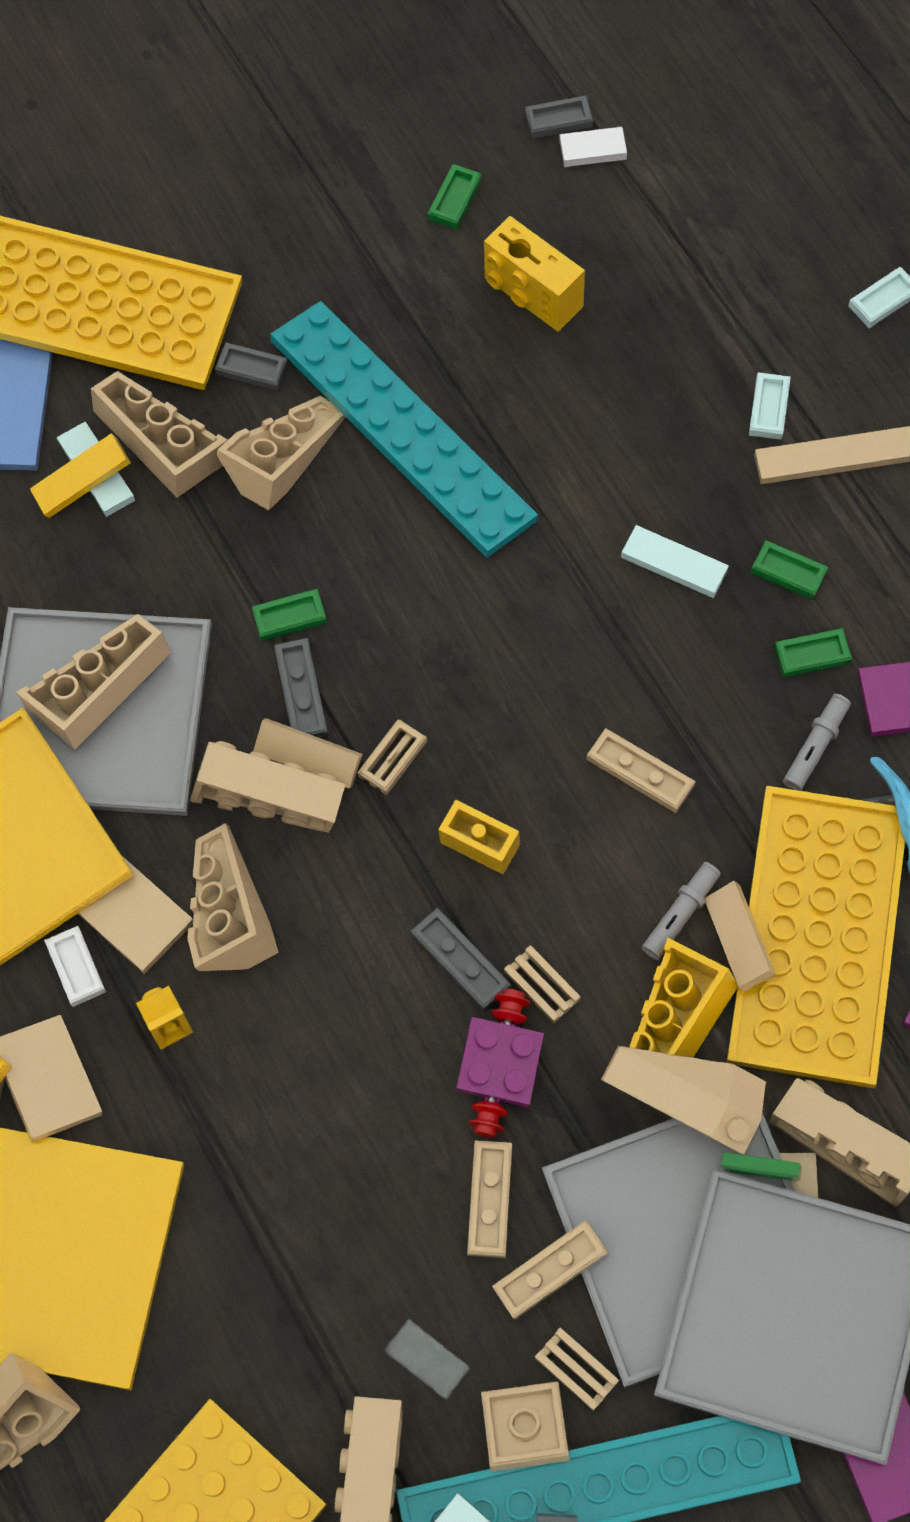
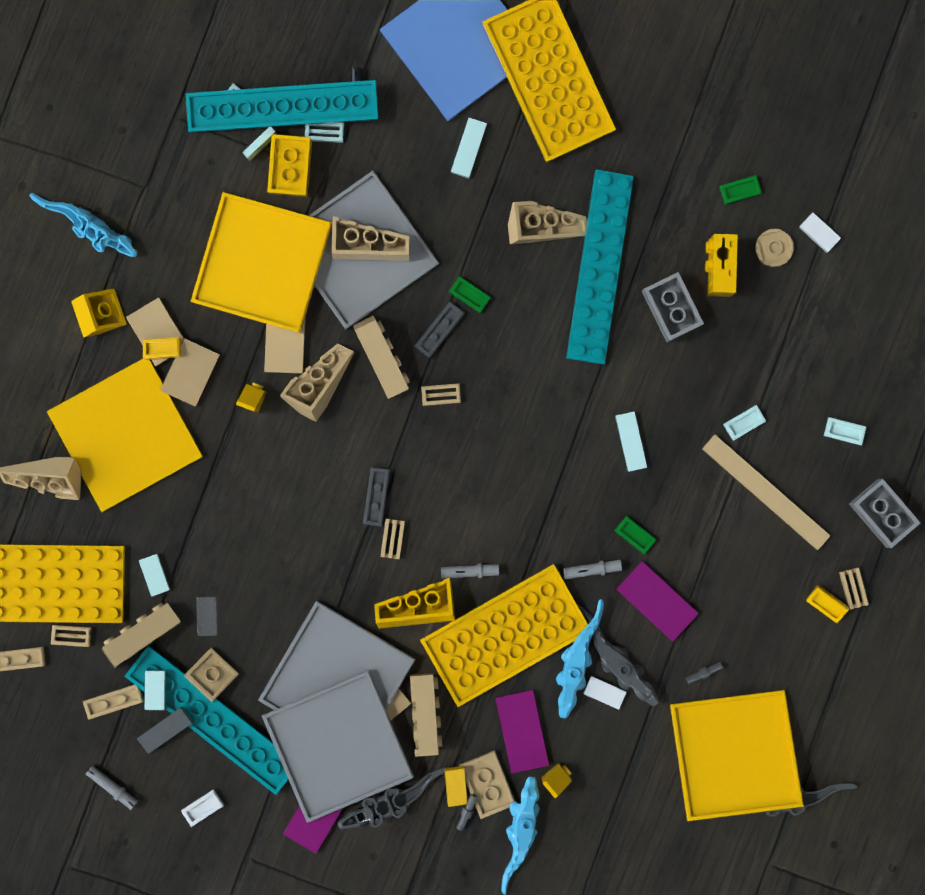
camera: 45 degrees right, 20 degrees up
yellow tile [30,433,131,518] -> none
white tile [45,926,106,1007] -> none
tan wedge [91,371,228,497] -> none
dark grey tile [215,342,288,391] -> none
tan tile [253,718,362,788] -> none
yellow brick [438,800,520,874] -> none
magenta plate [455,989,544,1138] -> none
tan tile [467,1141,512,1258] -> none
tan tile [492,1220,609,1319] -> none
dark grey tile [525,95,593,139] -> none
tan tile [535,1328,619,1411] -> none
tan tile [586,728,695,813] -> none
tan wedge [601,1046,766,1155] -> none
tan tile [704,881,775,992] -> none
green tile [721,1152,802,1182] -> none
green tile [751,540,828,600] -> none
none -> light aqua tile [139,554,170,597]
none -> light grey brick [642,272,704,342]
none -> tan tile [755,229,794,267]

